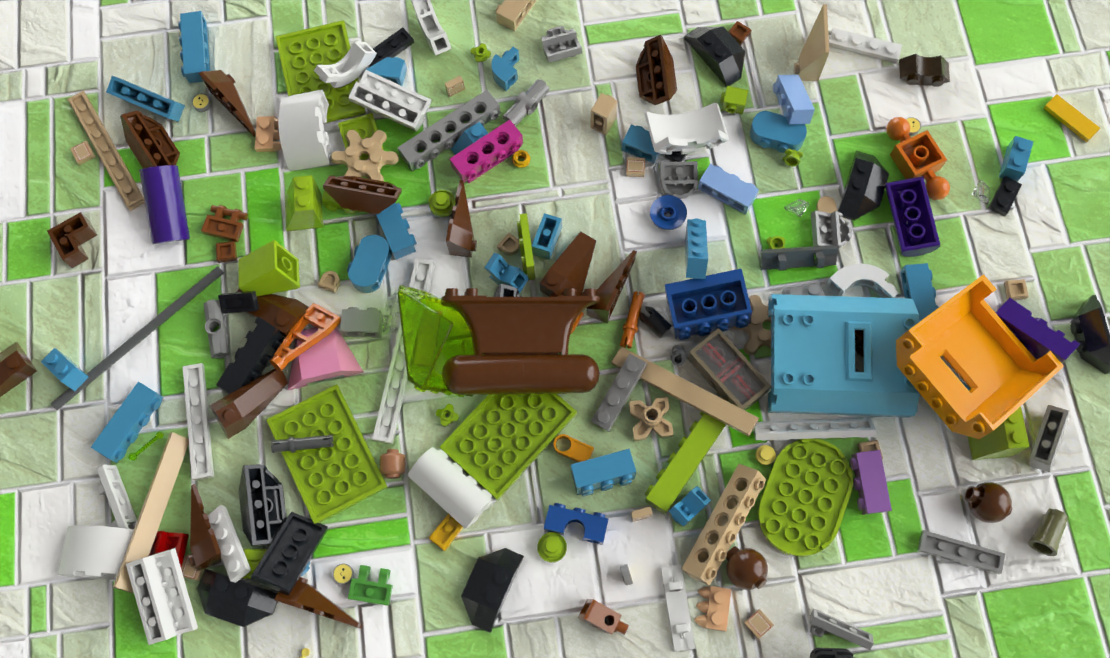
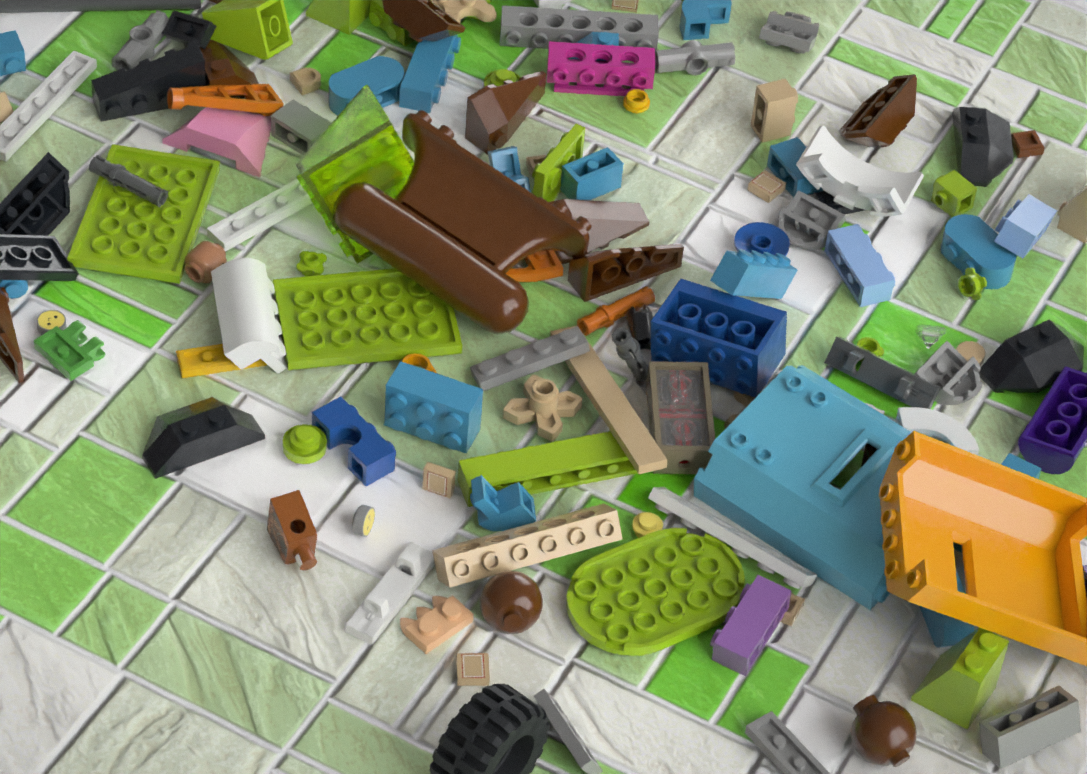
camera: 30 degrees right, 25 degrees down
reddish brown wedge [209,369,288,439] -> none

